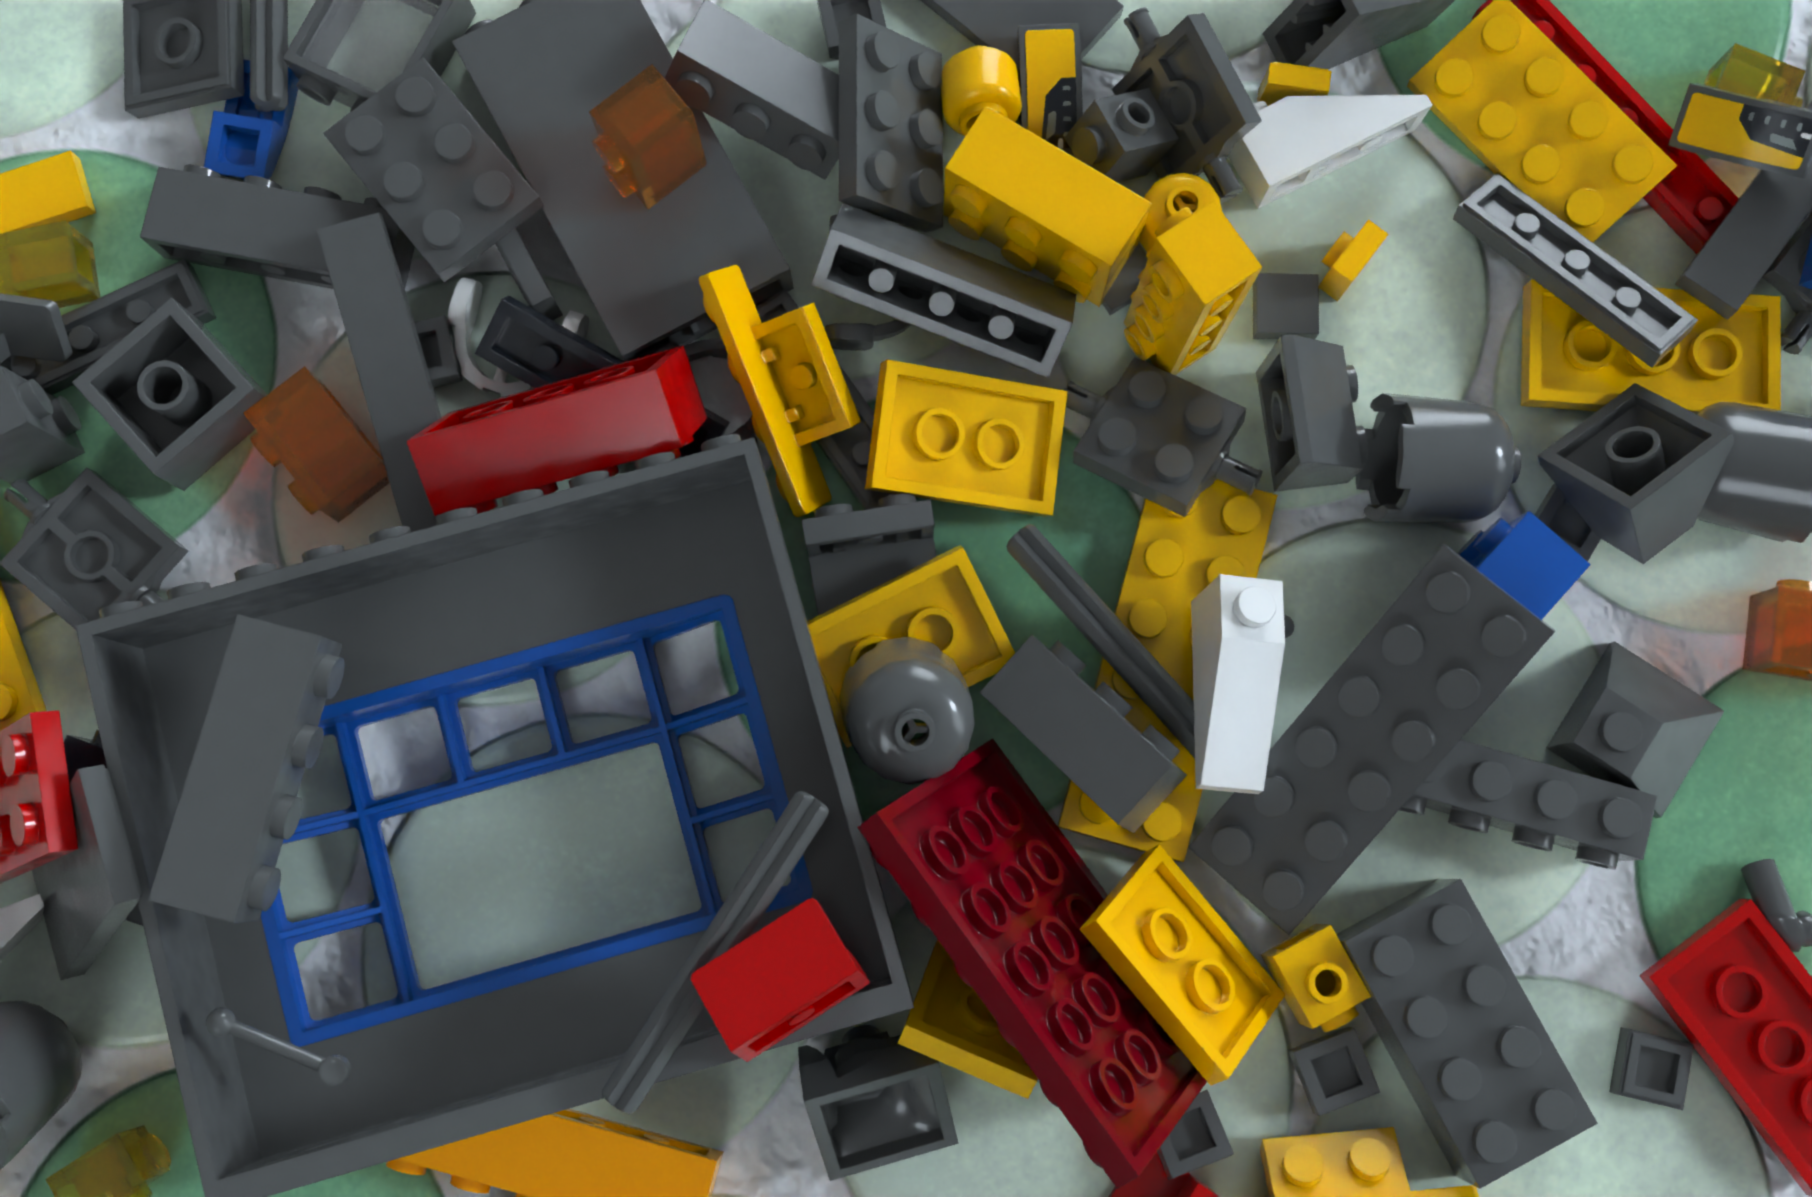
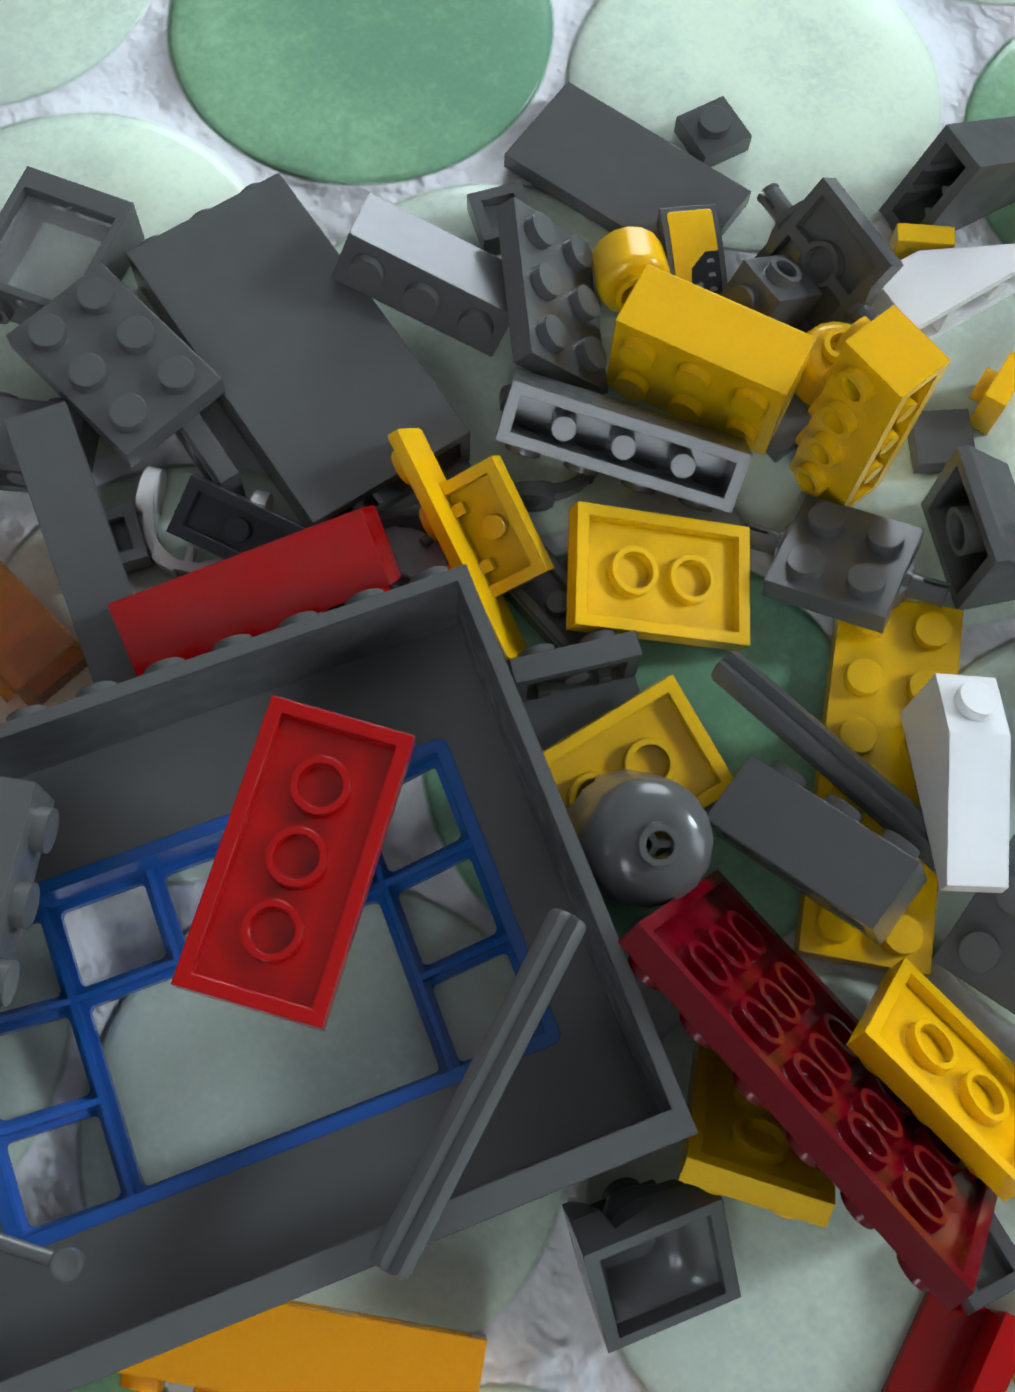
camera: 10 degrees left, 10 degrees down
clear orange brick [589,64,707,209] -> none
red panel [691,898,870,1062] -> none
none -> red plate [171,695,415,1031]

